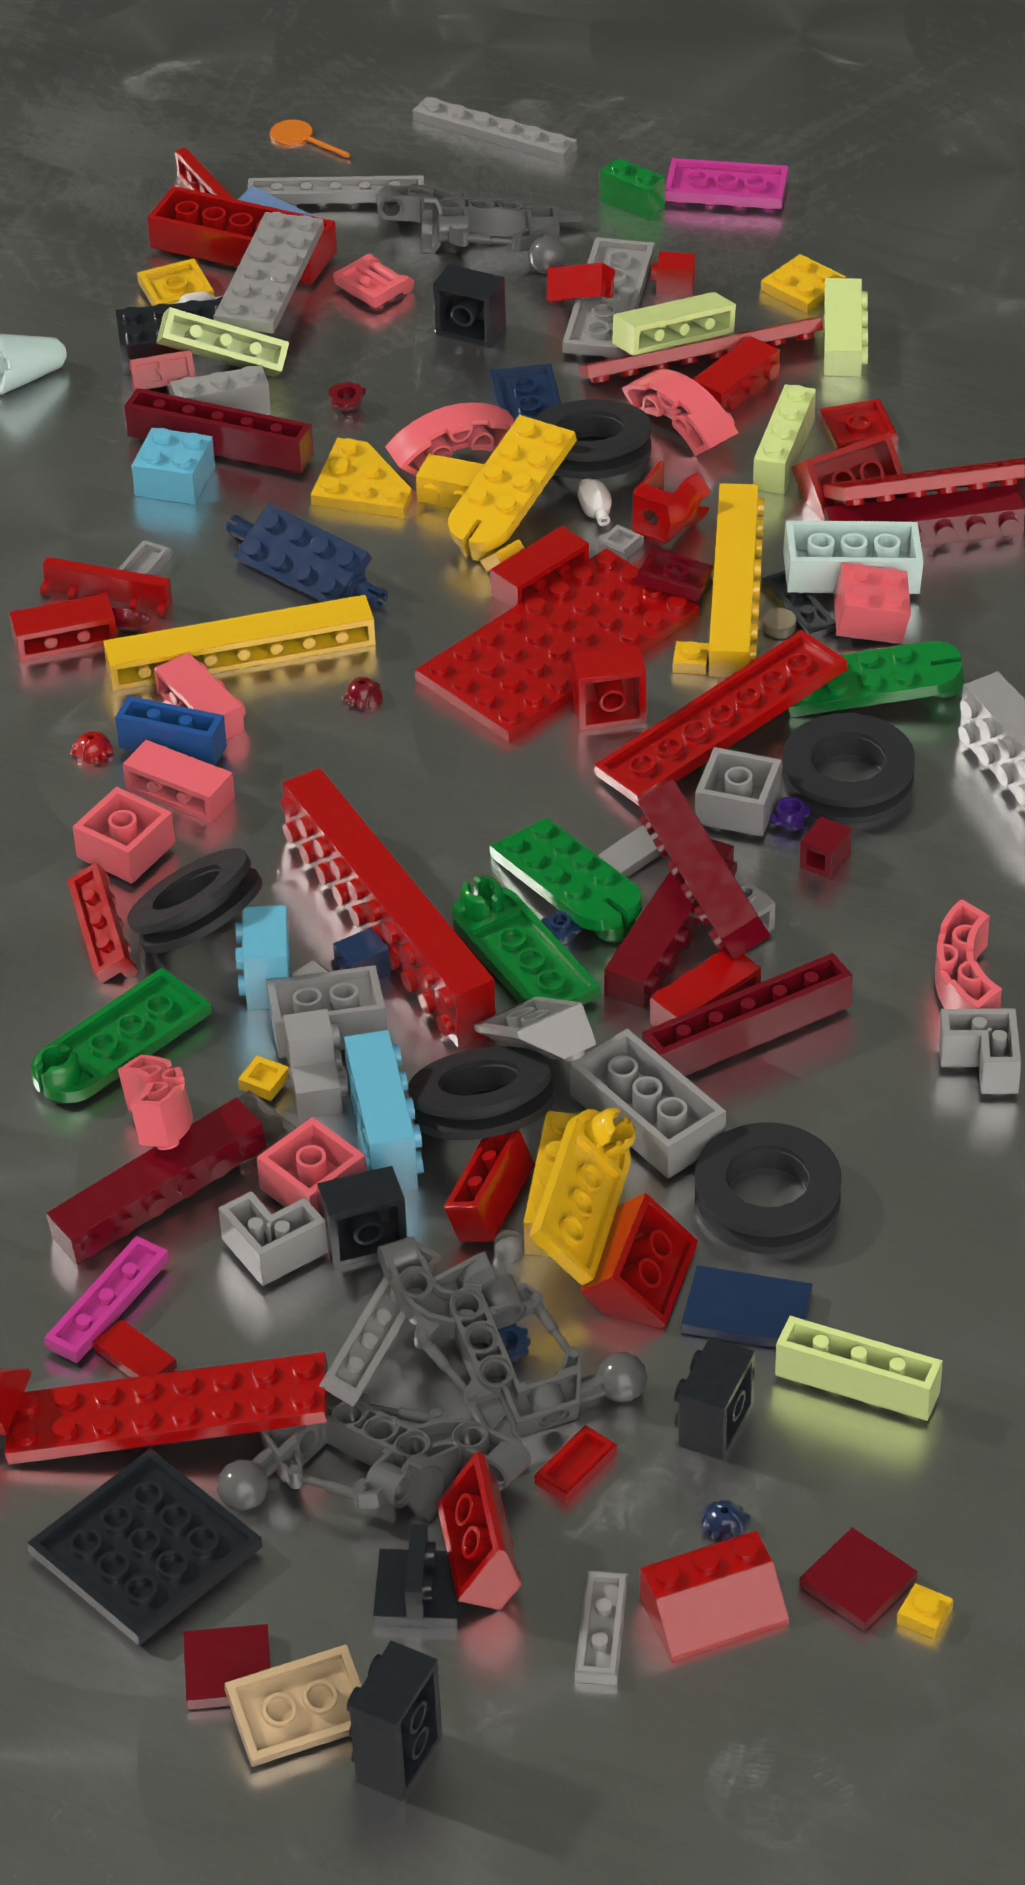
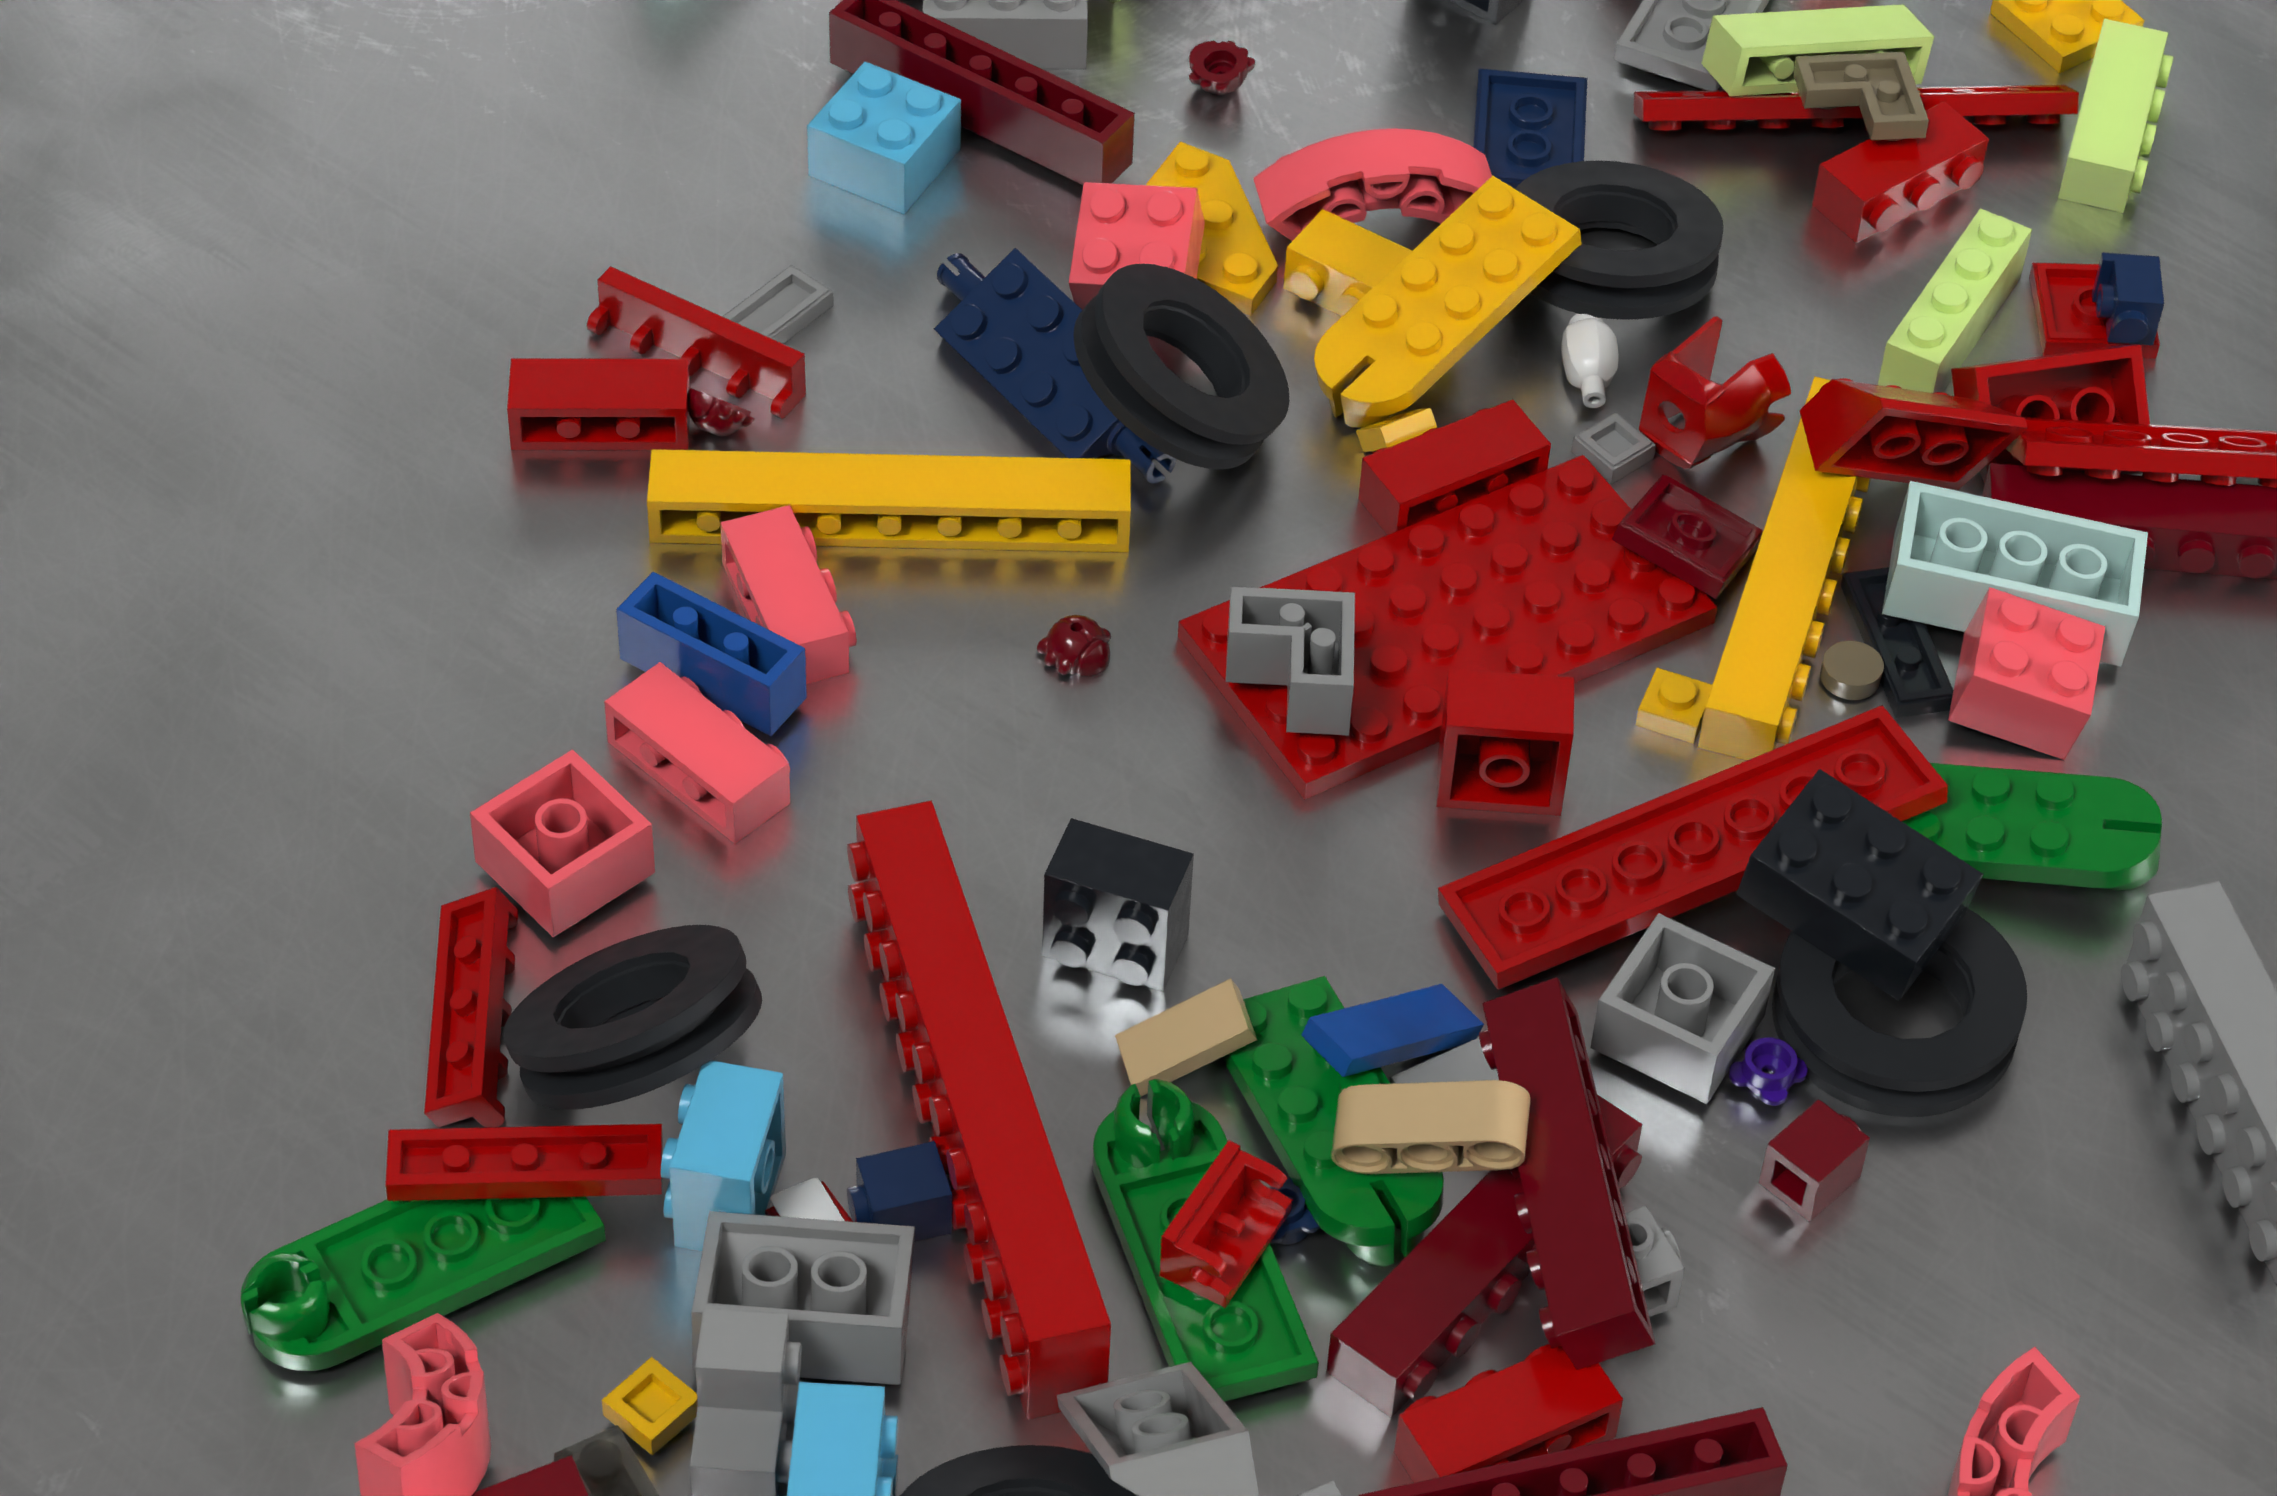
camera: 10 degrees right, 5 degrees up
red animal [71,731,114,764] -> none
coral brick [622,369,739,456] -> none
none -> red plate [385,1124,663,1201]
none -> black brick [1042,818,1194,992]
none -> coral brick [1069,182,1205,310]
none -> black tyre [1074,264,1290,469]
none -> tan tile [1115,978,1257,1096]
none -> red hinge [1160,1140,1292,1308]
none -> light grey brick [1226,586,1355,735]
none -> blue tile [1301,984,1484,1077]
none -> tan beam [1331,1080,1531,1174]
none -> black brick [1736,769,1984,1001]
none -> dark tan plate [1793,52,1929,141]
none -> red slope [1799,378,2028,490]
none -> dark blue brick [2092,252,2164,345]

